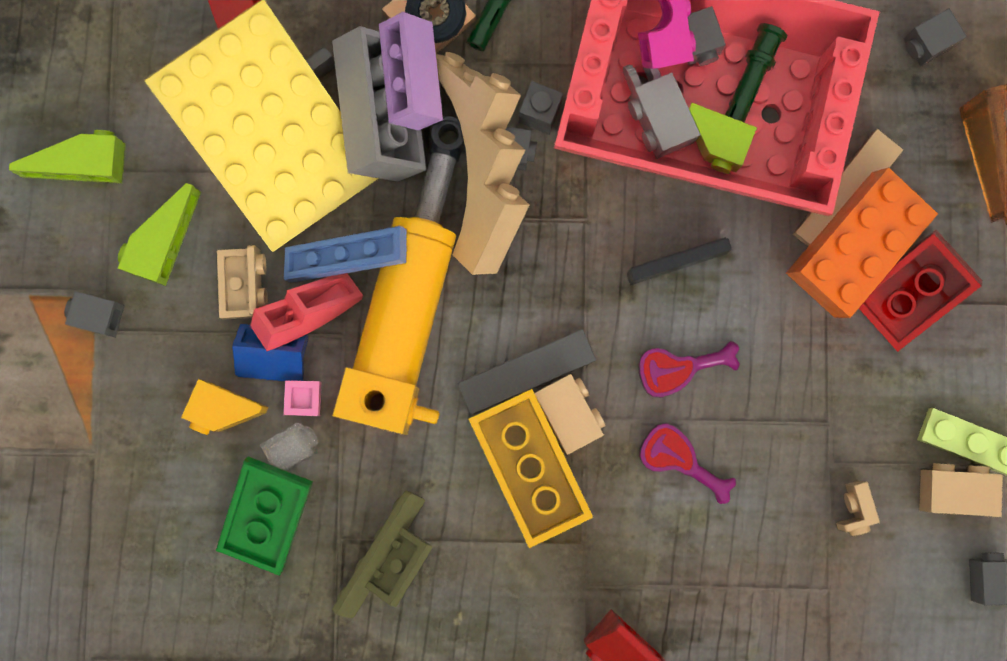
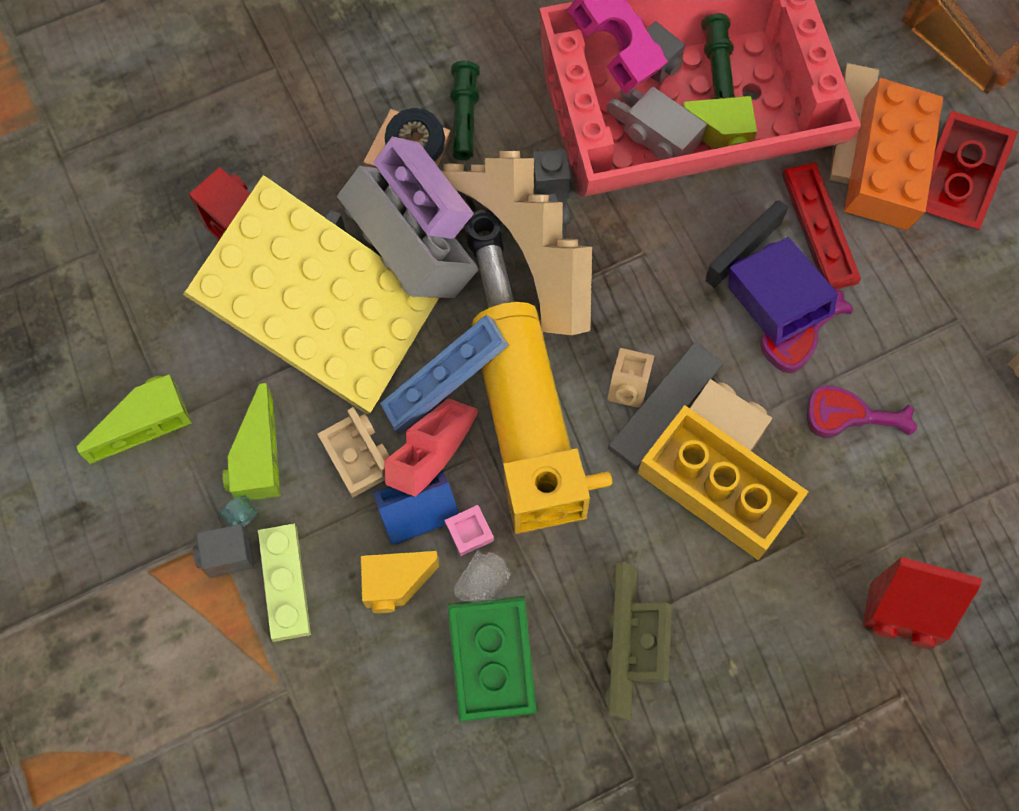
camera: 25 degrees left, 15 degrees down
none -> clear light blue bush [220,495,258,527]
none -> yellowish green plate [258,524,311,642]
none -> tan bracket [608,348,654,408]
none -> dark purple brick [728,237,838,346]
none -> red tile [782,162,861,290]

